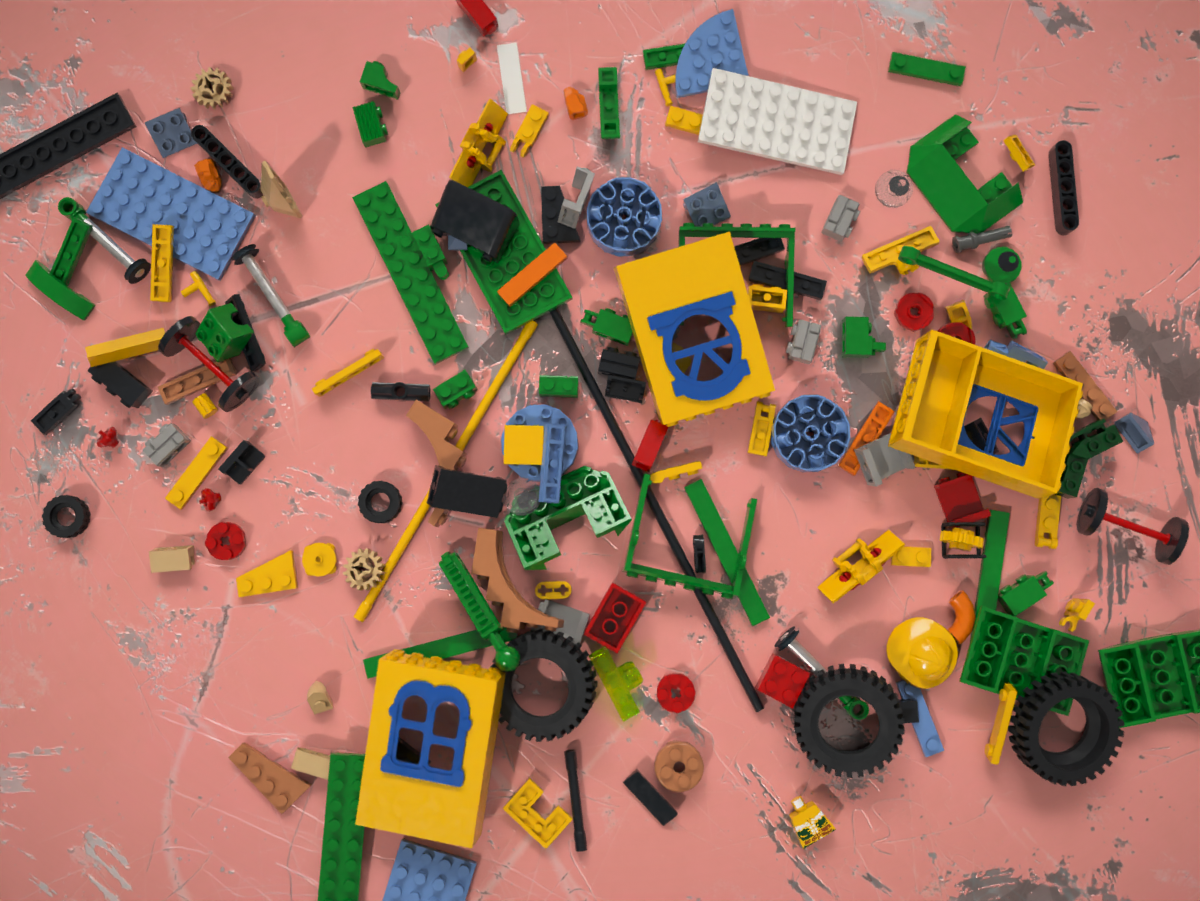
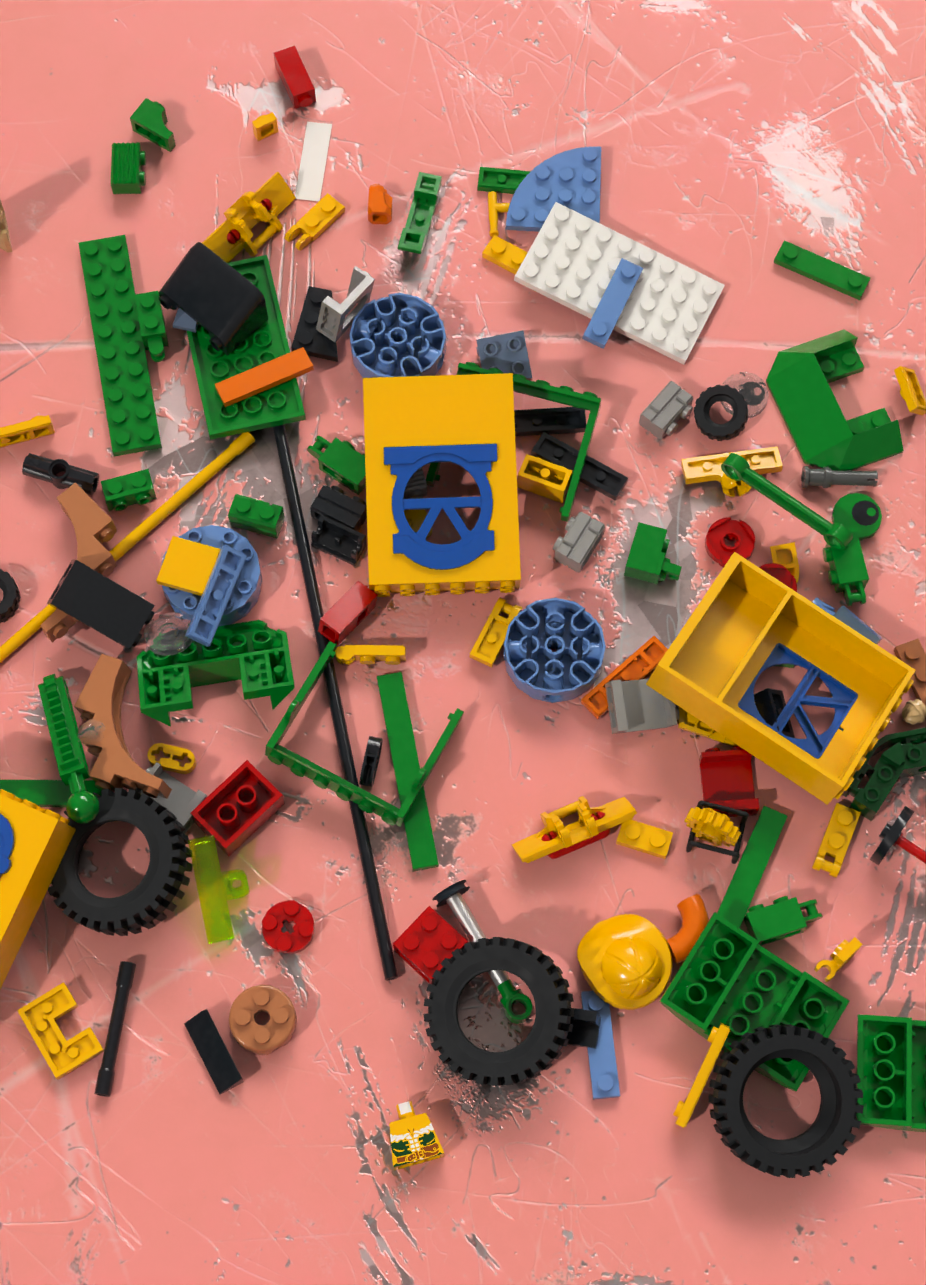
camera: 15 degrees right, 15 degrees down
none -> clear piece [78,719,105,748]
none -> medium blue plate [582,258,643,349]
none -> black tyre [694,384,748,441]

